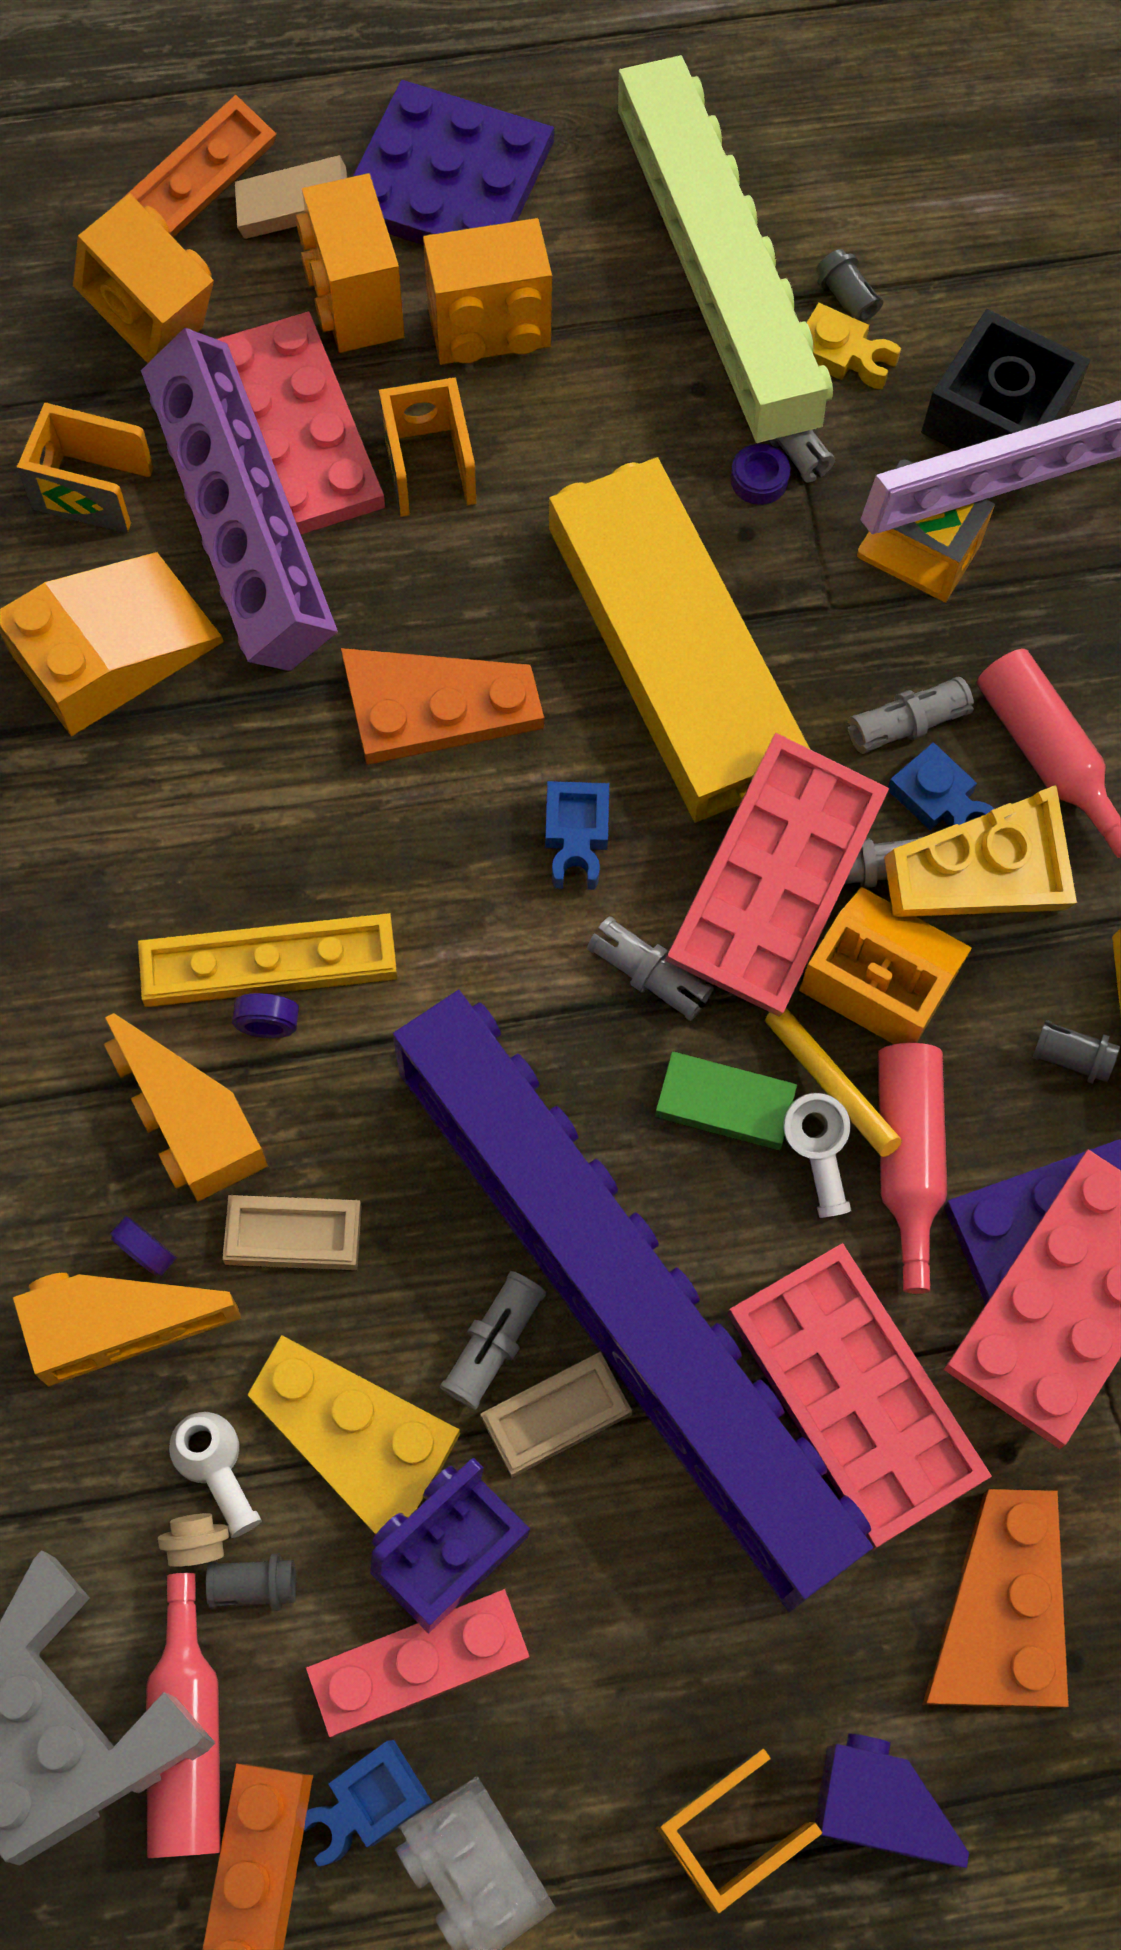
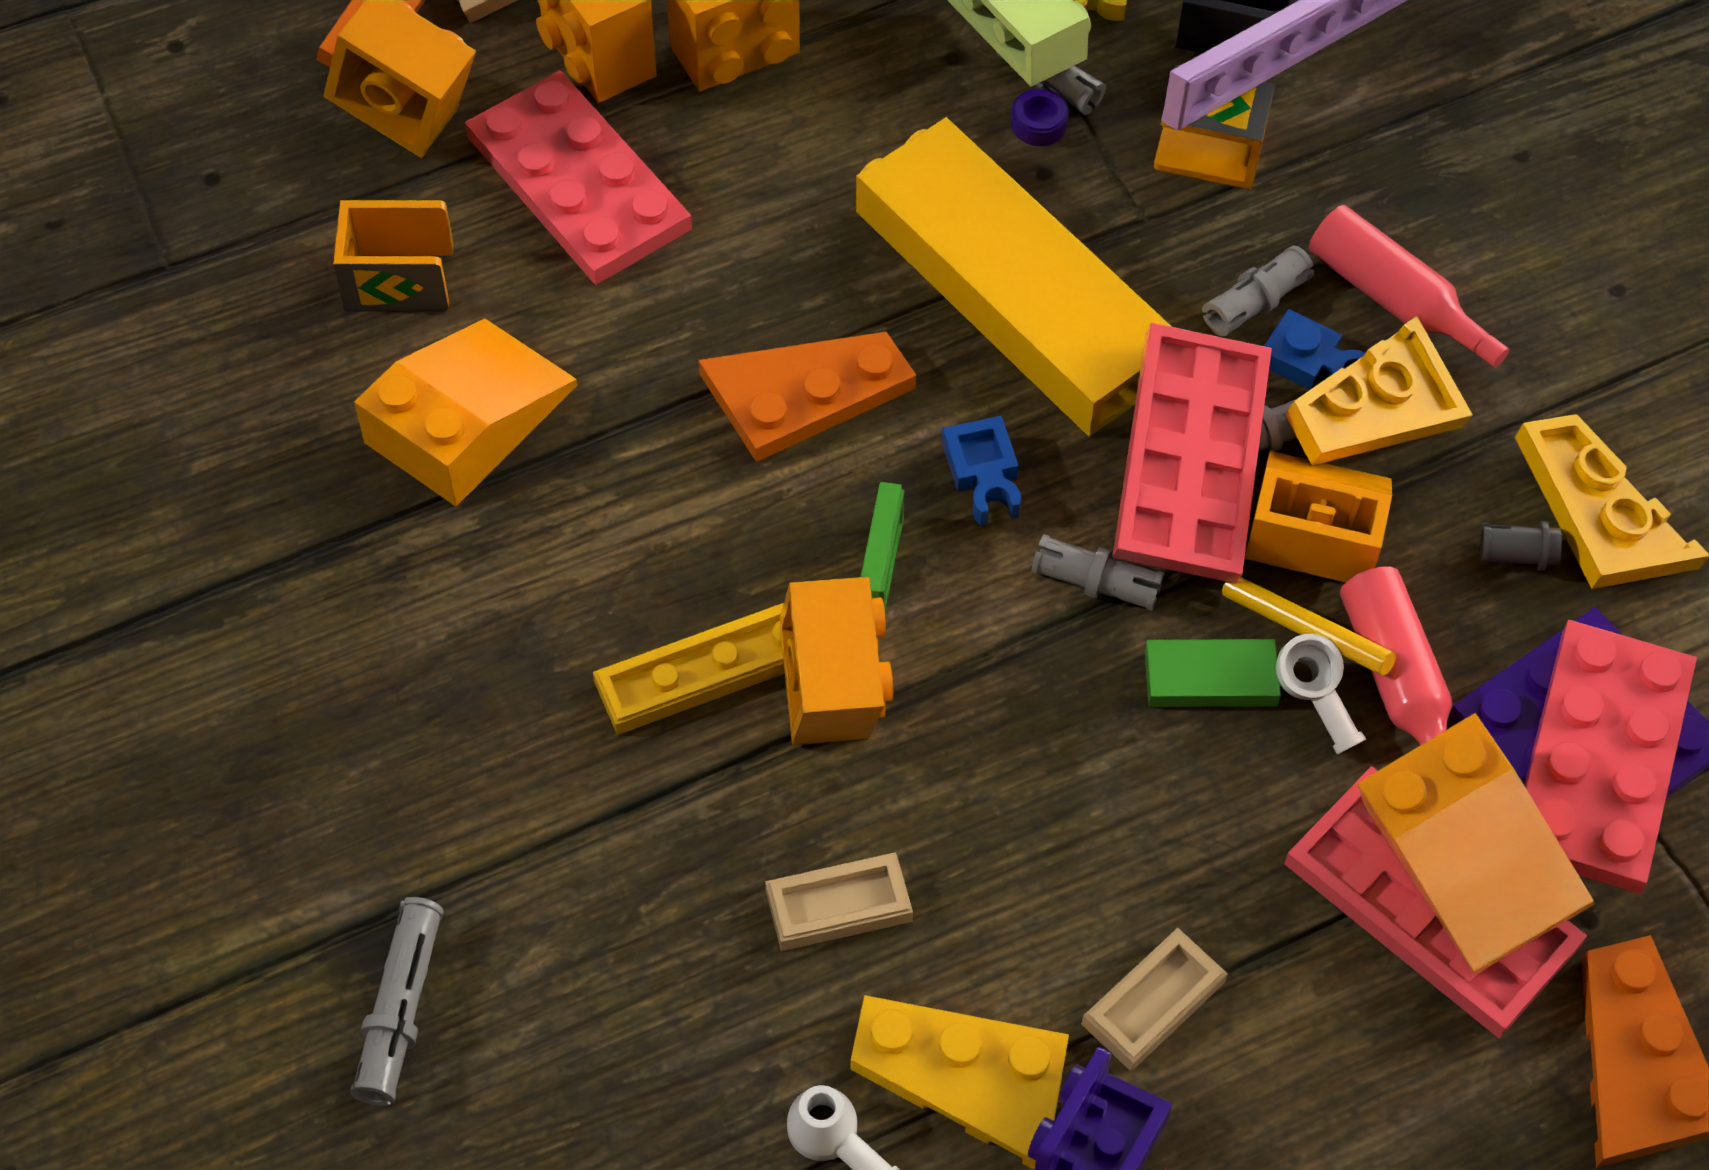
camera: 15 degrees left, 10 degrees down
light orange slope [13,1273,241,1387] -> none
light orange slope [104,1013,268,1202] -> none
dark purple tile [110,1216,177,1277] -> none
medium lavender brick [141,328,338,671] -> none
dark purple tile [232,993,299,1038] -> none
light orange piece [379,377,476,517] -> none
dark purple brick [393,989,874,1612] -> none
light grey pin [440,1271,546,1410] -> none
none -> light orange brick [779,577,893,745]
none -> bright green tile [861,482,904,612]
none -> light orange slope [1357,713,1594,975]

